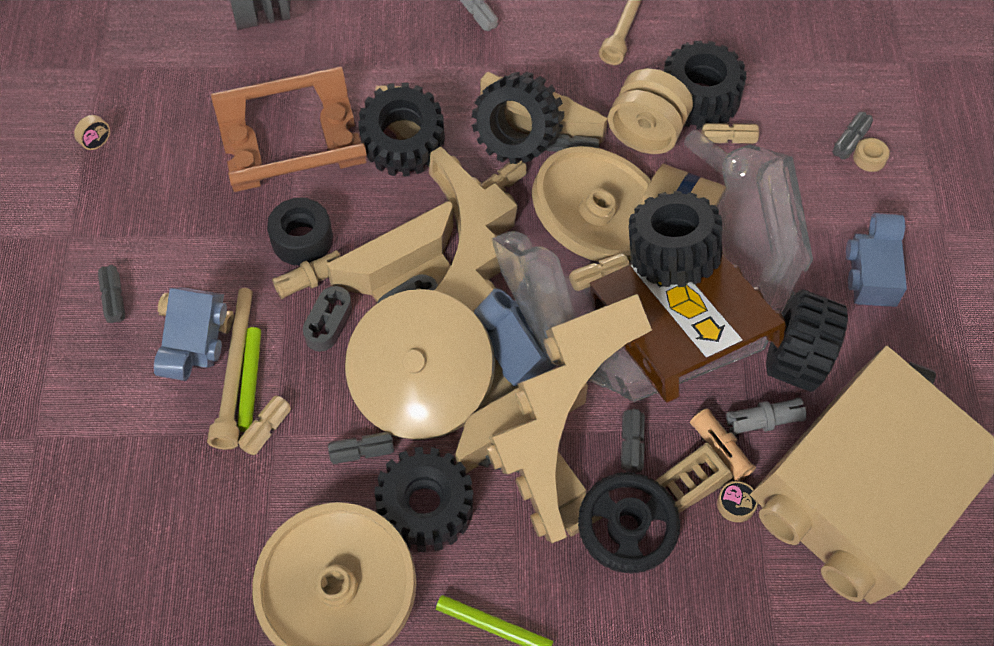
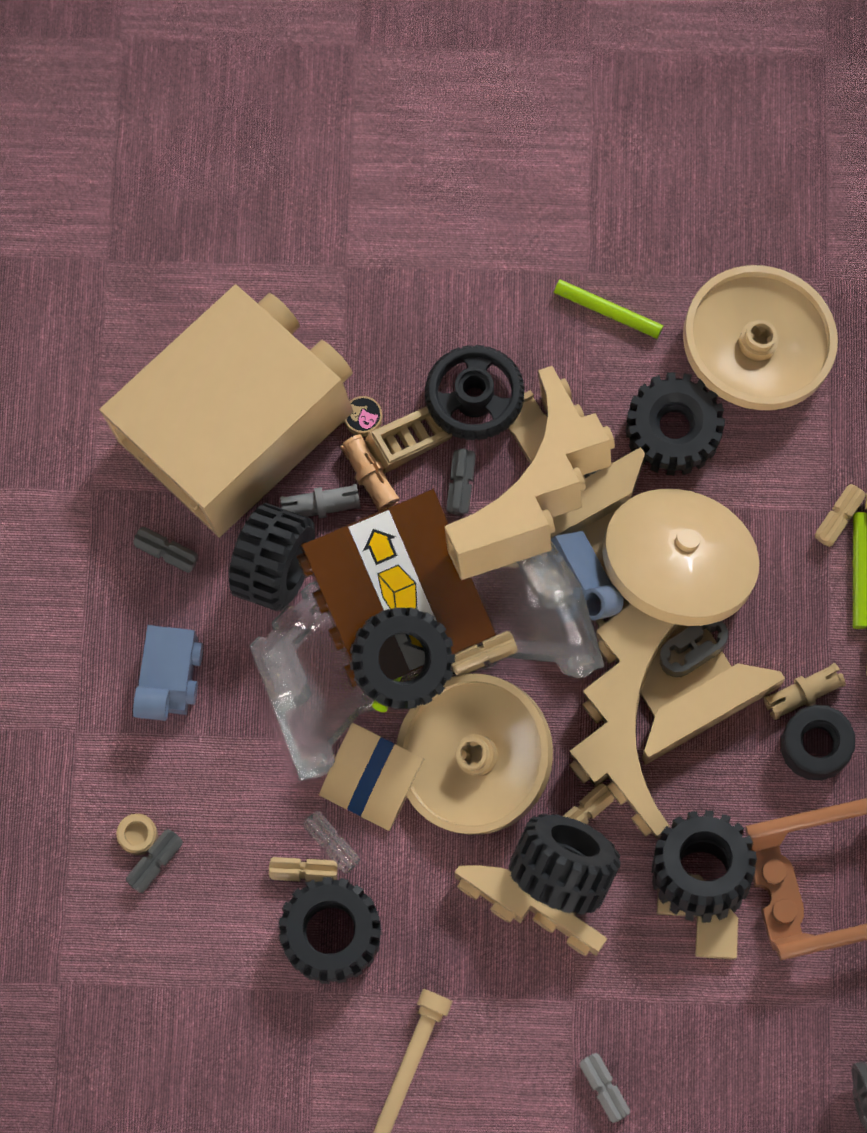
camera: 175 degrees left, 15 degrees up
dark grey beam [303,286,352,352] -> none
dark grey piece [328,432,394,464] -> none
dark grey piece [545,134,599,152] -> none
tan wheel [608,68,693,154] -> none

